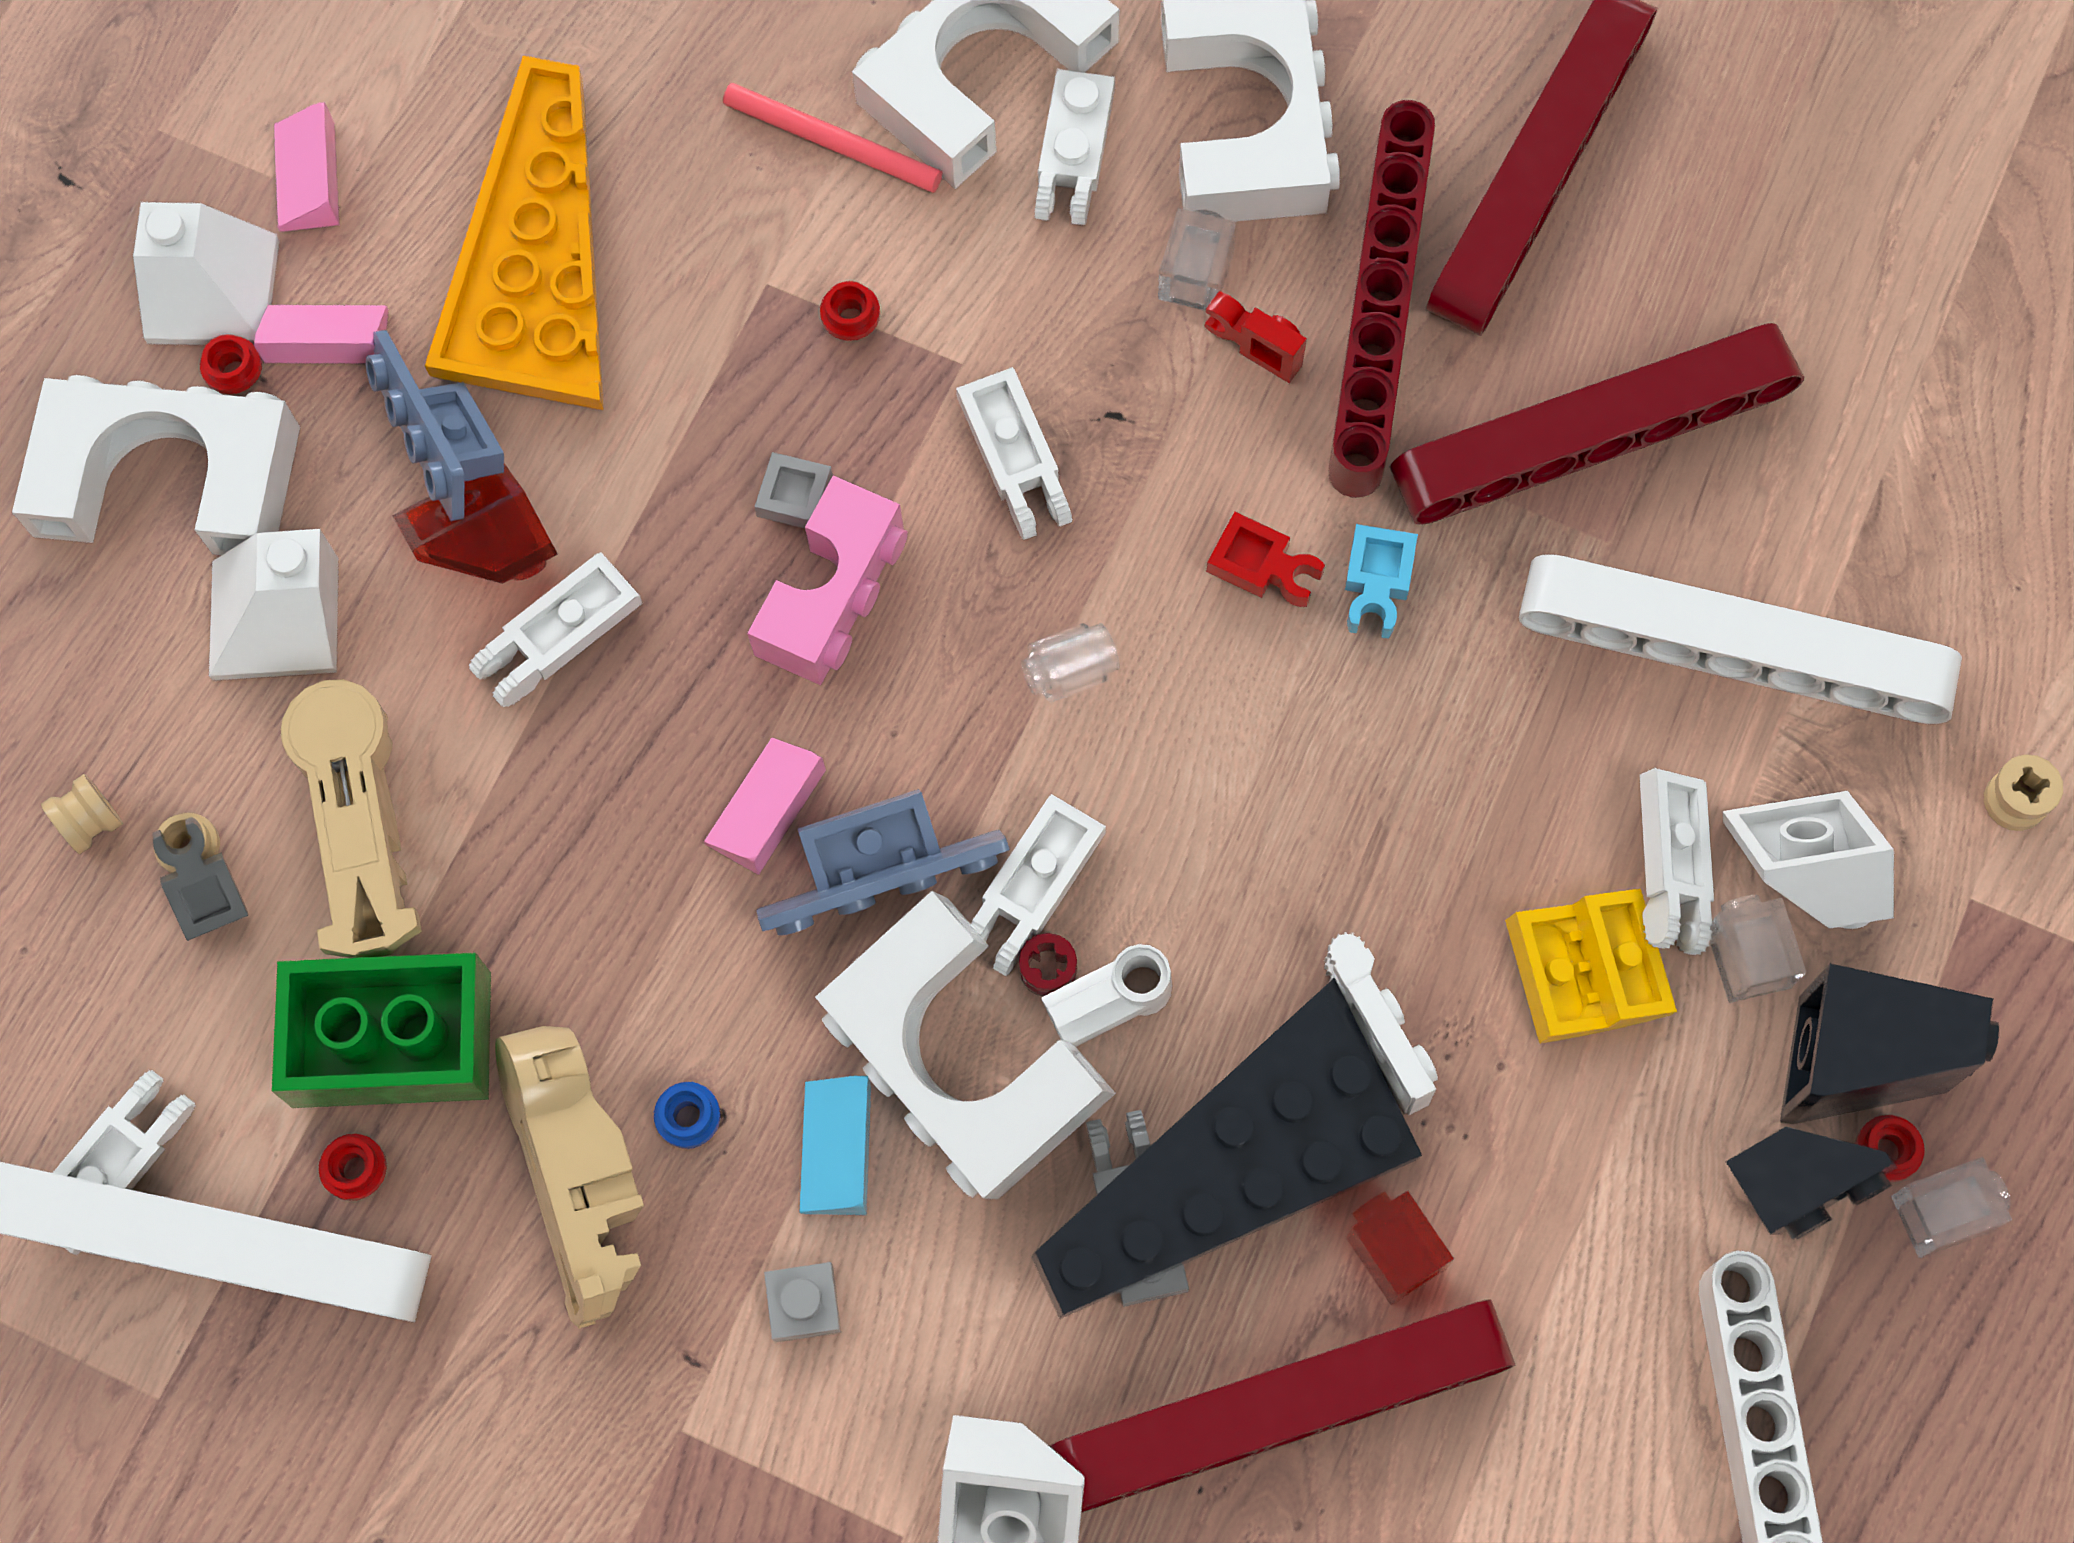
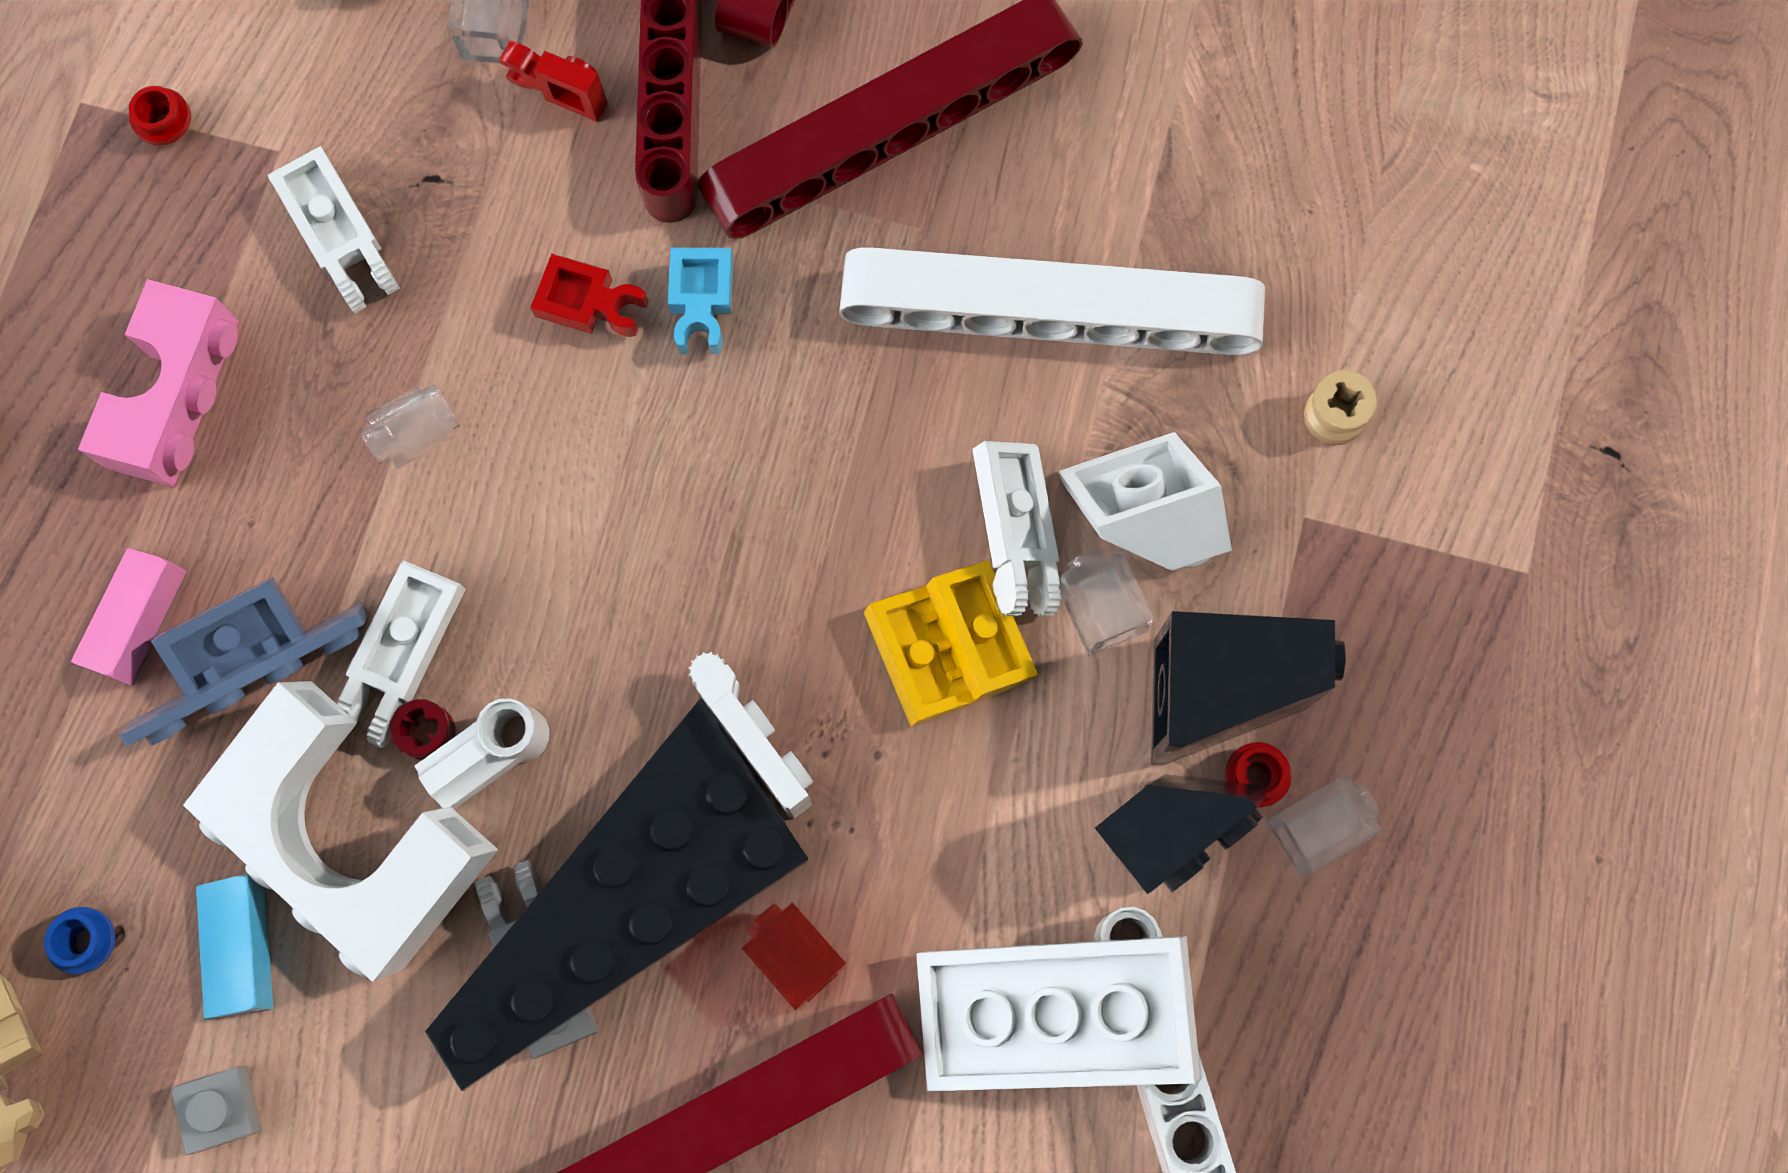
camera: 10 degrees left, 5 degrees up
light grey plate [754,452,833,528] -> none
none -> white plate [916,936,1201,1091]

